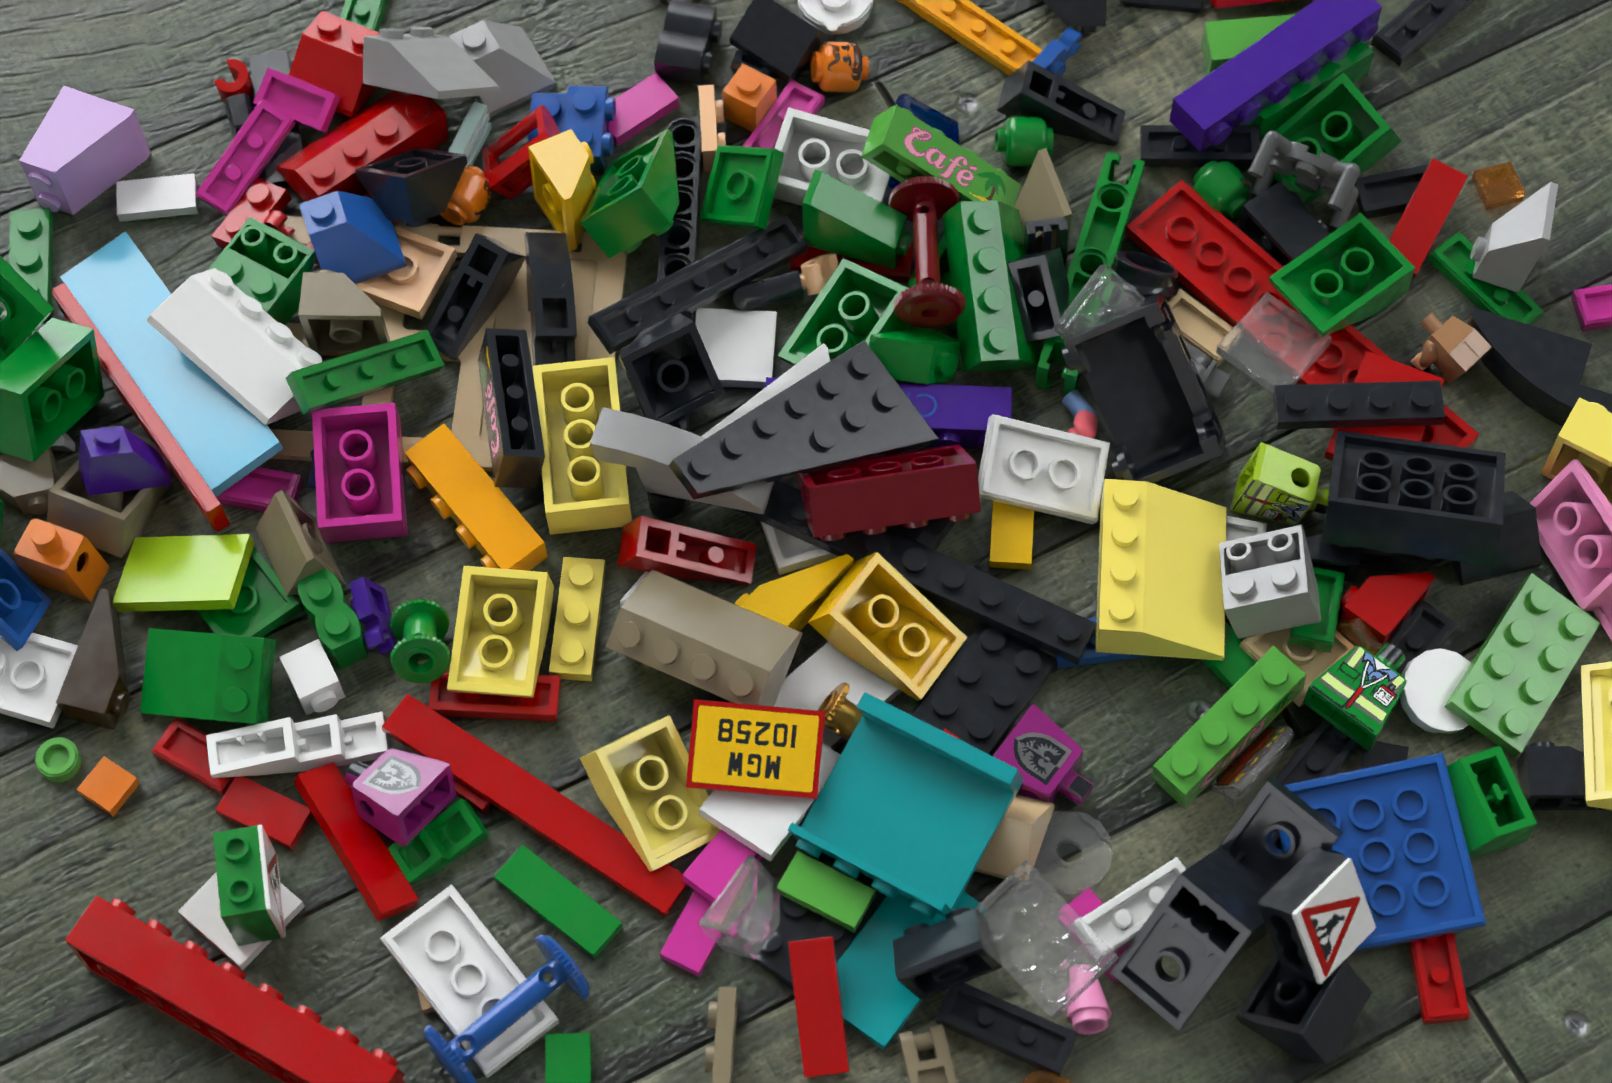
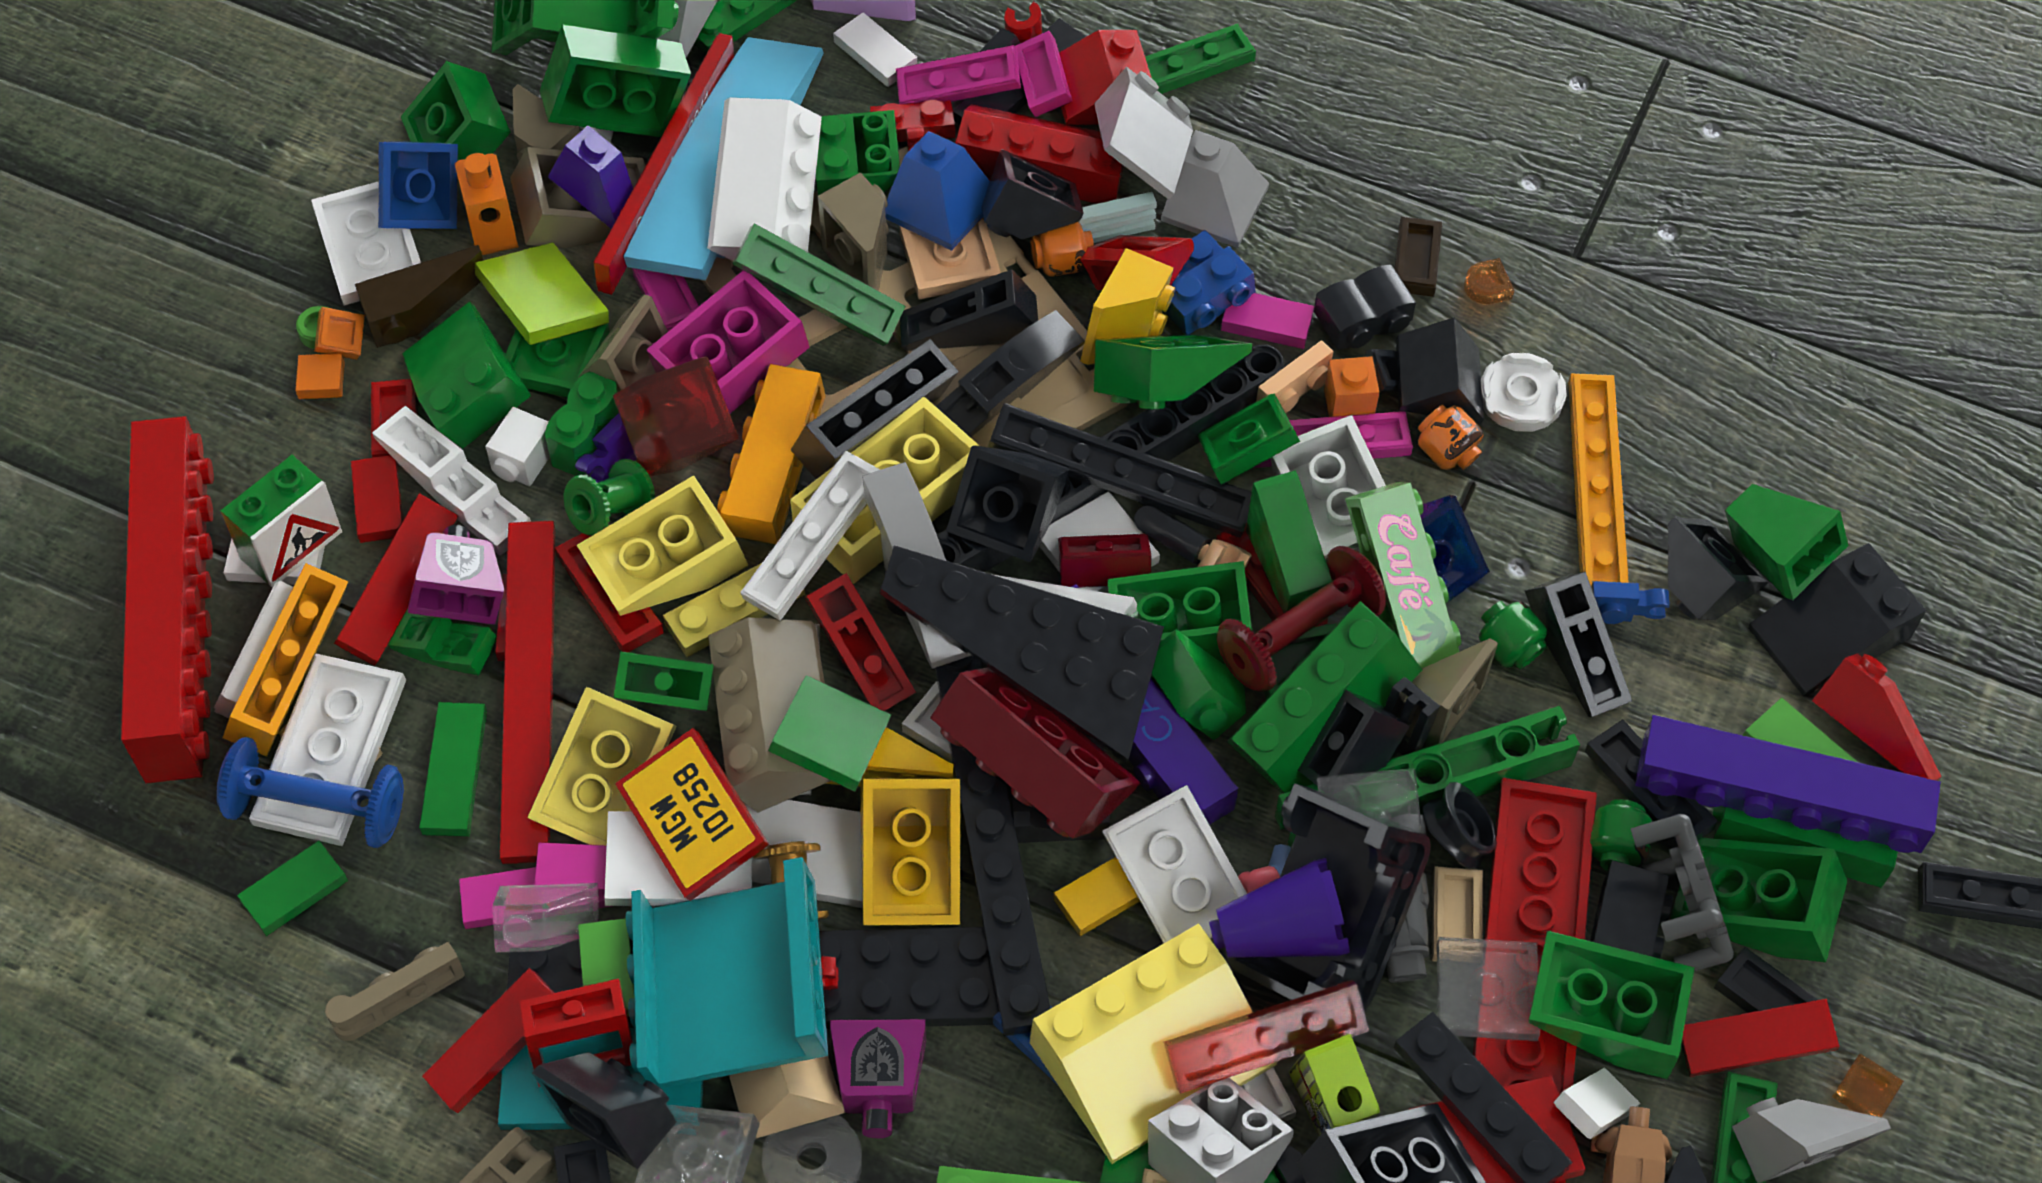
camera: 50 degrees right, 5 degrees down
none -> white tile [214,580,293,718]
none -> light orange brick [223,563,348,757]
none -> orange tile [314,307,365,360]
none -> red tile [520,978,633,1087]
none -> clear red slope [613,356,739,476]
none -> green slope [613,651,714,711]
none -> white tile [740,451,880,621]
none -> green tile [768,675,891,791]
none -> dark red slope [1058,534,1151,587]
none -> clear red tile [1164,980,1369,1094]
none -> dark purple cone [1209,858,1350,958]
none -> white tile [1553,1067,1641,1140]

